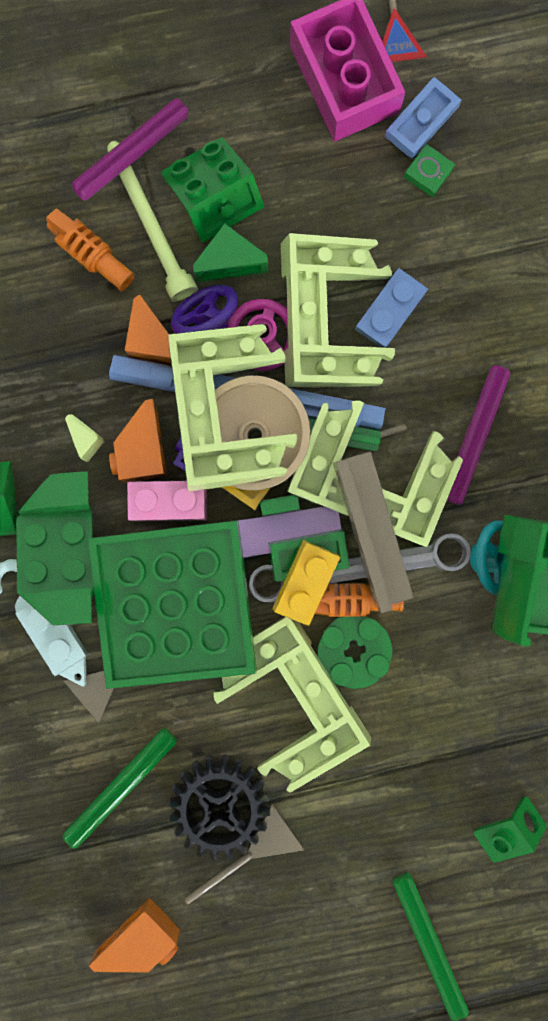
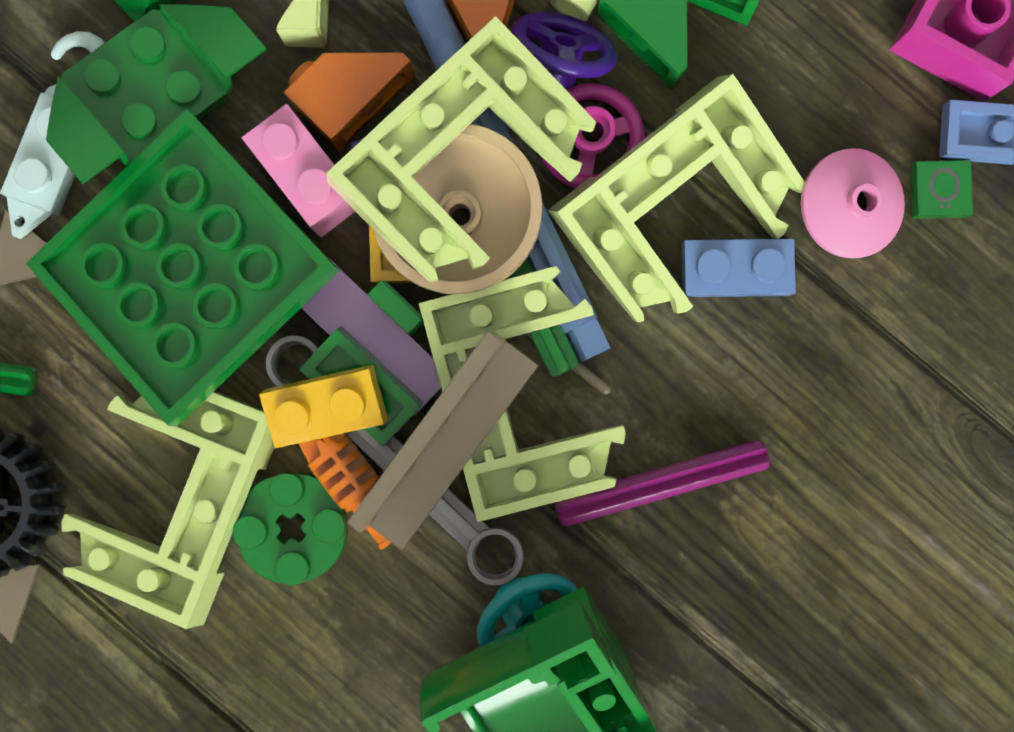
camera: 55 degrees right, 0 degrees up
none -> bright pink dish [801,148,905,258]

